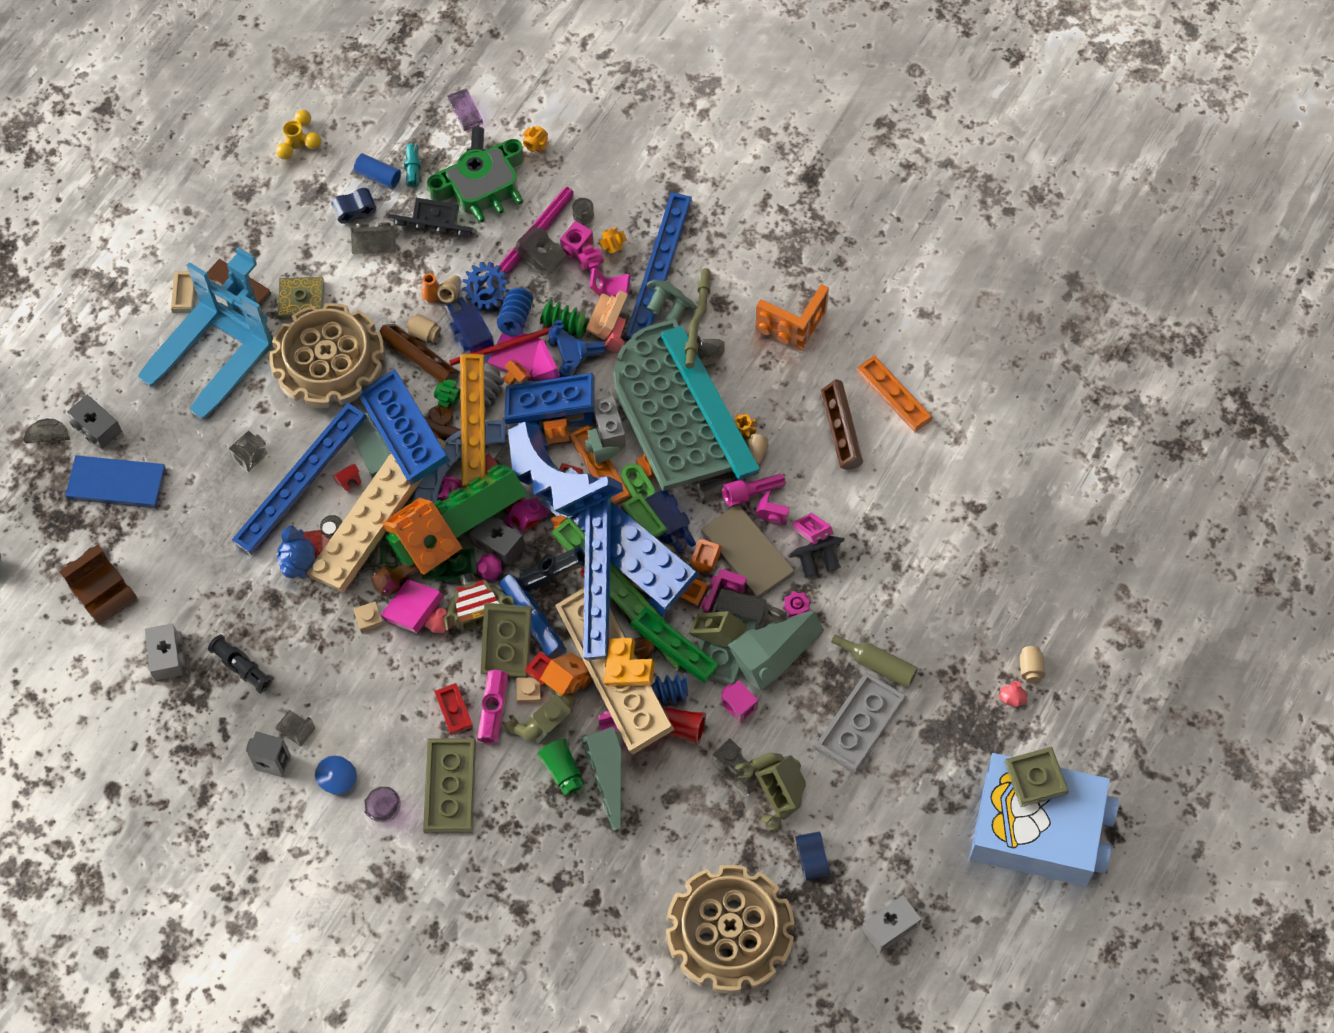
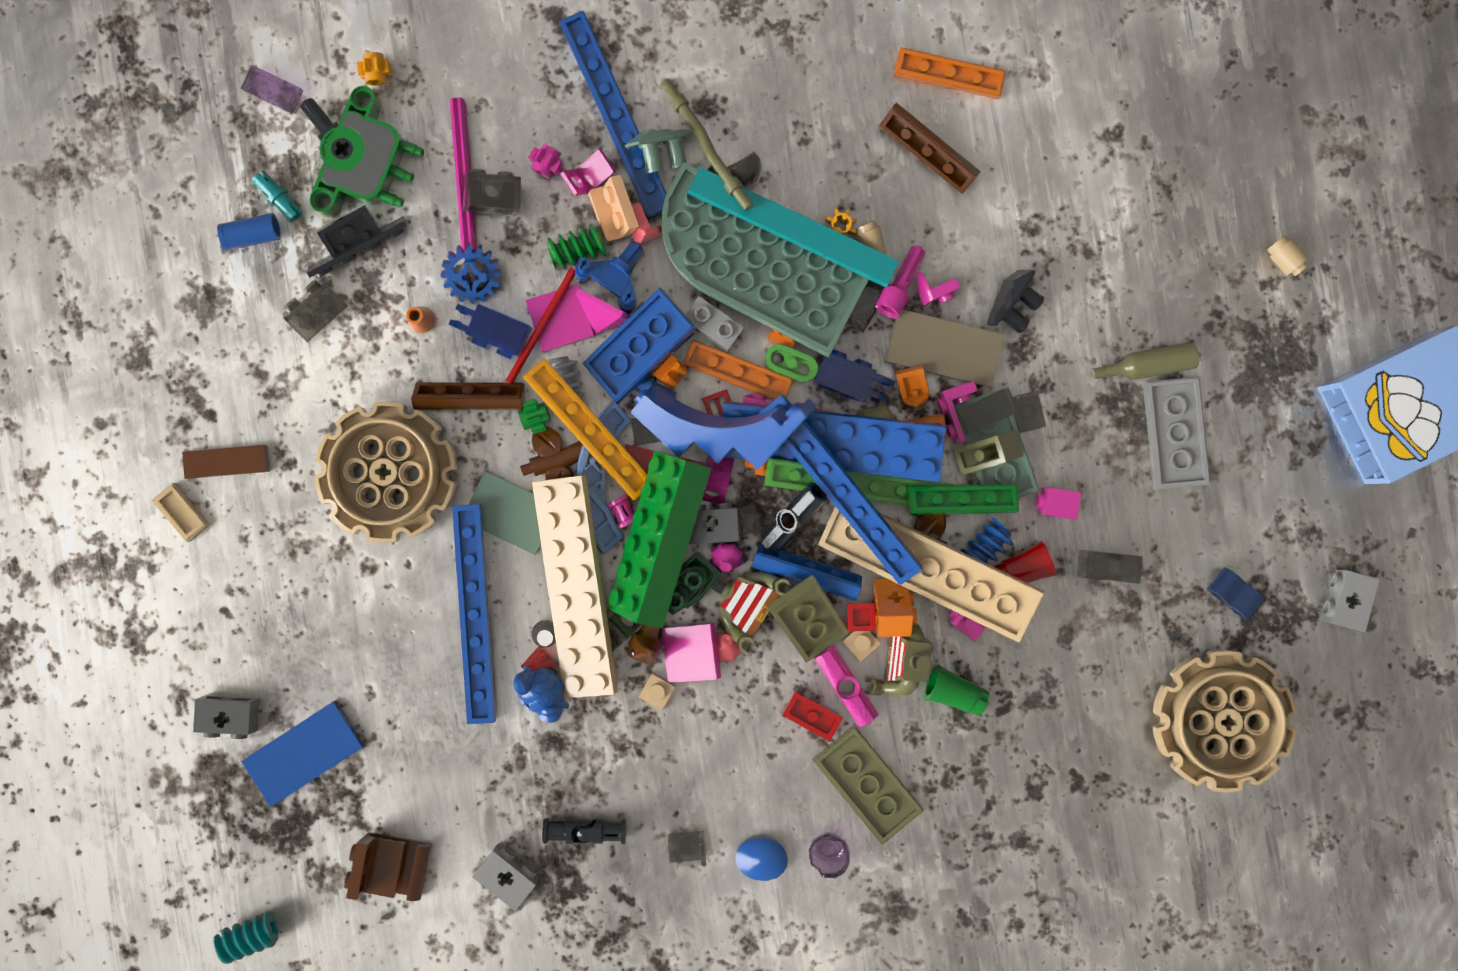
camera: 45 degrees left, 25 degrees up
clear smoke tile [23,418,70,443] -> none
dark azure piece [138,247,273,419] -> none
clear smoke brick [229,430,268,472] -> none
dark grey brick [246,731,291,777] -> none
yellow piece [276,110,322,160] -> none
olive plate [278,277,324,320] -> none
dark blue axle [331,188,377,224] -> none
red tile [332,464,361,491] -> none
blue plate [359,369,450,485] -> none
orange bracket [381,497,462,574] -> none
tan brick [406,314,441,343] -> none
tan cone [437,275,462,303] -> none
blue piece [497,288,534,336] -> none
orange tile [502,360,531,385] -> none
dark pink brick [560,221,594,261] -> none
clear smoke wheel [572,198,594,225] -> none
sand green wedge [581,727,623,830] -> none
sand green plate [585,429,621,464] -> none
light orange gear [598,227,627,253] -> none
light orange plate [604,638,655,687] -> none
bright green tile [620,493,667,538] -> none
sand green wedge [728,610,824,690] -> none
olive torso [735,753,806,830] -> none
orange bracket [755,284,829,350] -> none
dark pink piece [783,591,812,617] -> none
dark pink tile [792,512,834,544] -> none
coral piece [999,681,1028,707] -> none
olive plate [1004,747,1069,807] -> none

